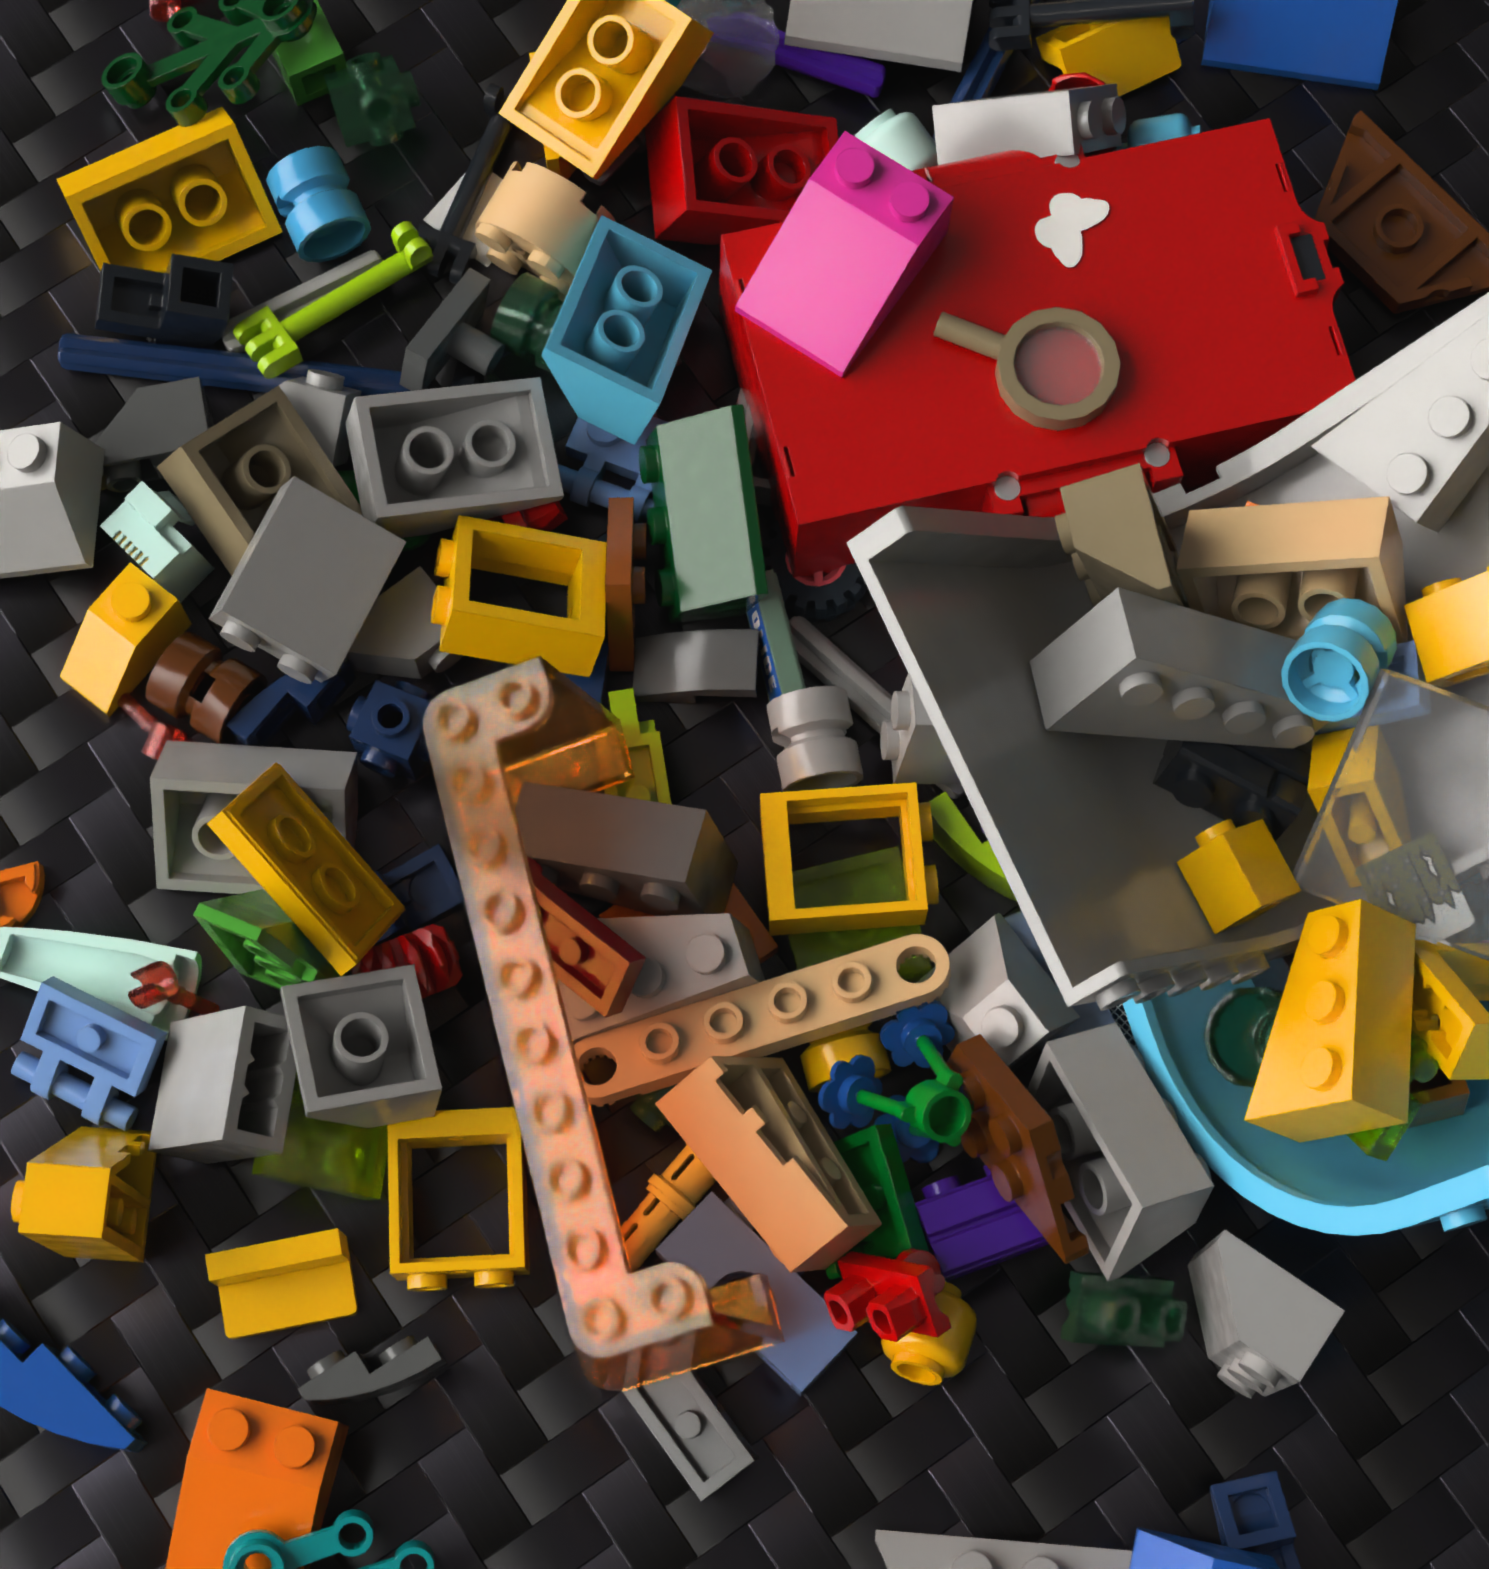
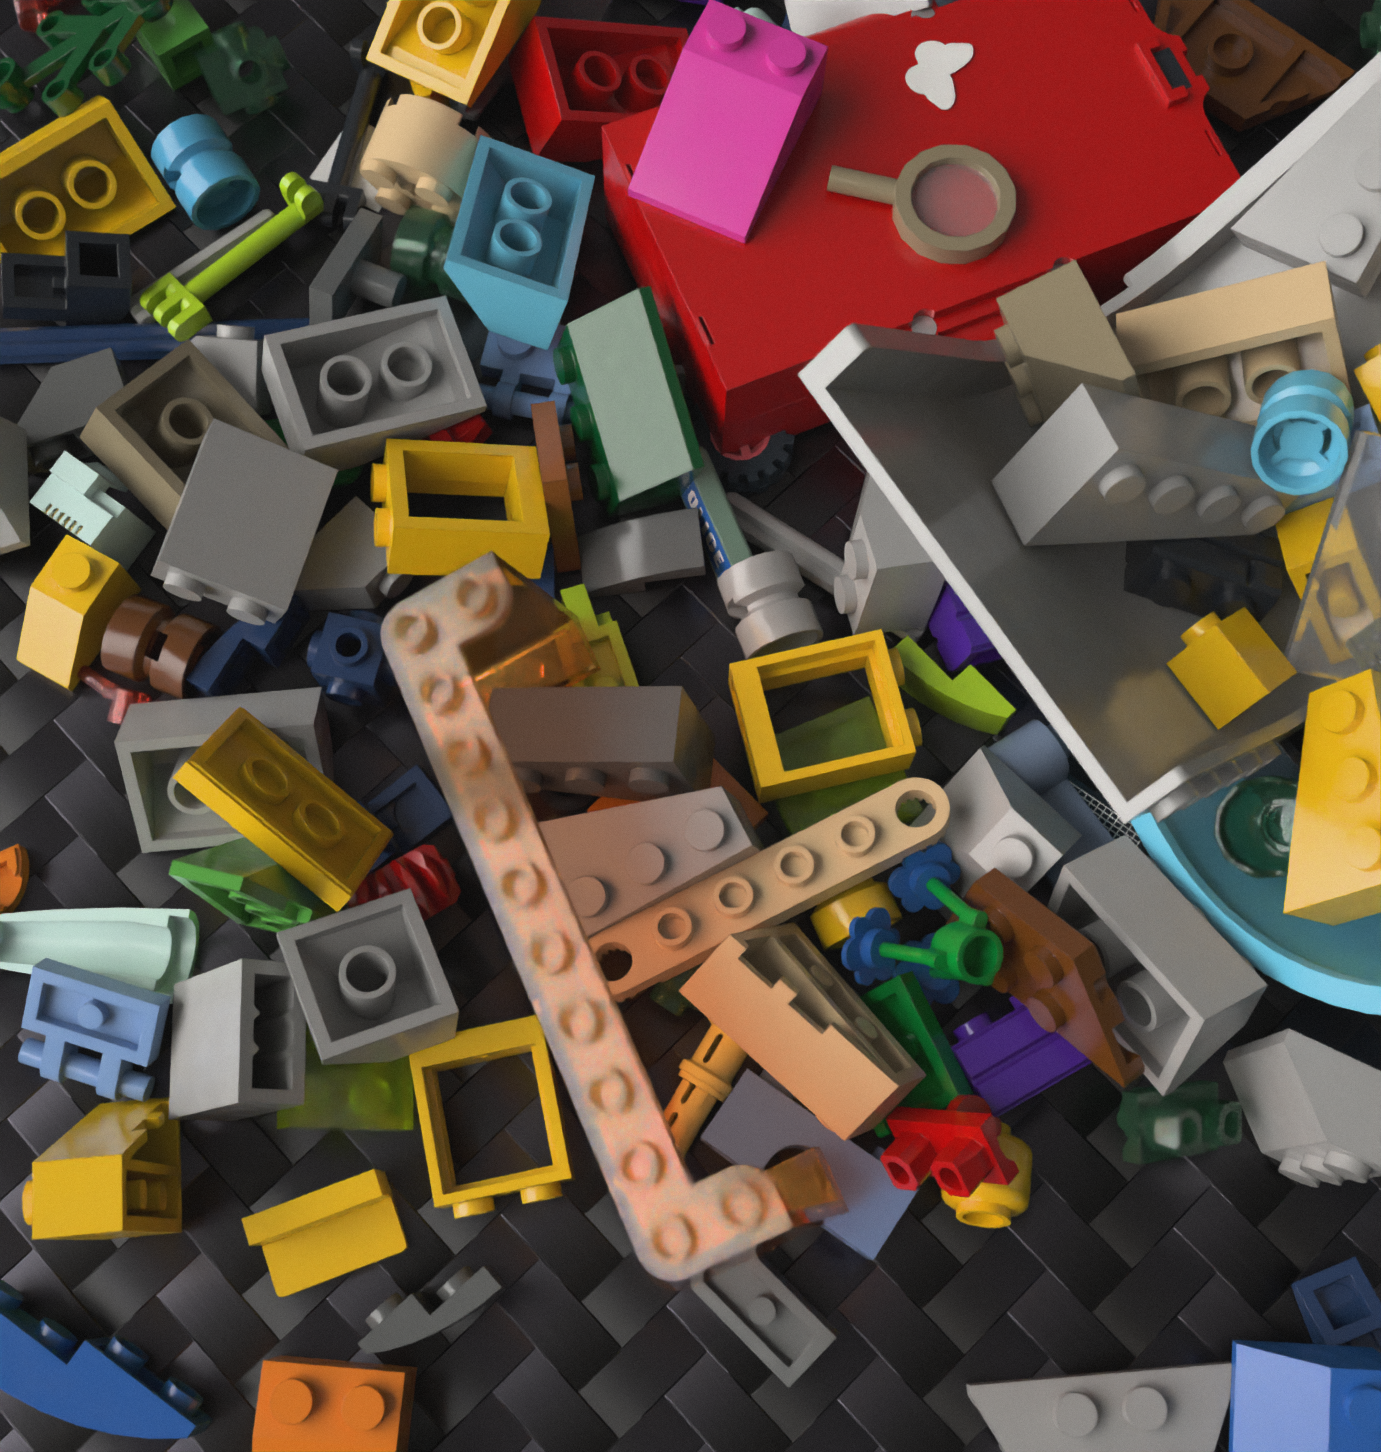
camera: 10 degrees left, 0 degrees up
clear red hand [128,961,219,1015] -> none
dark red plate [482,853,646,1018] -> none

